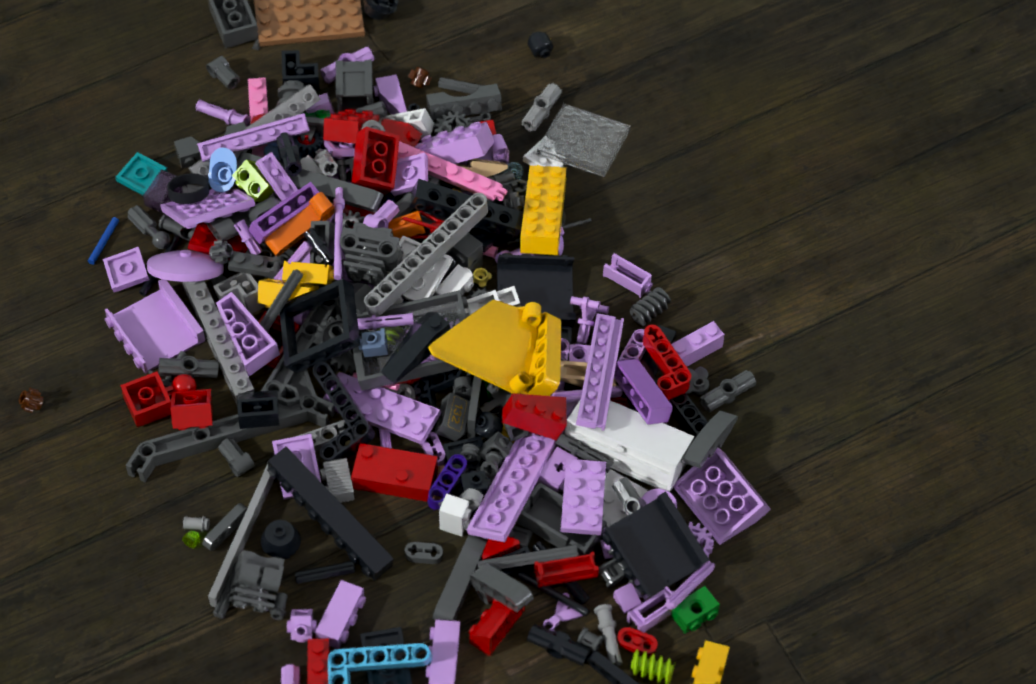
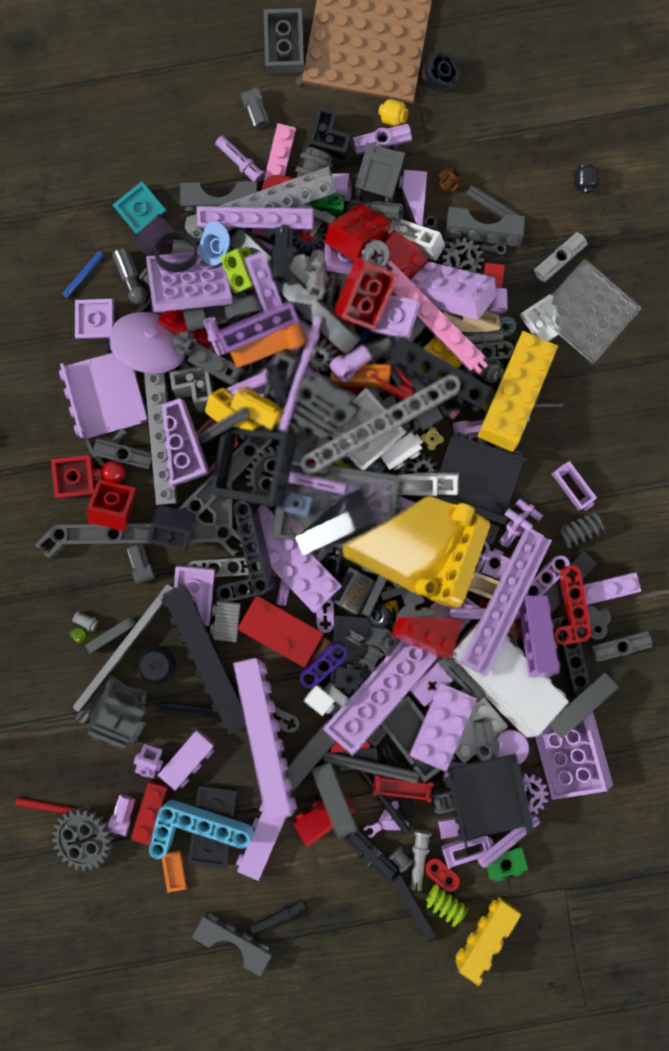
camera: 15 degrees right, 30 degrees up
none -> lavender brick [234,658,297,821]
none -> yellow head [379,99,408,127]

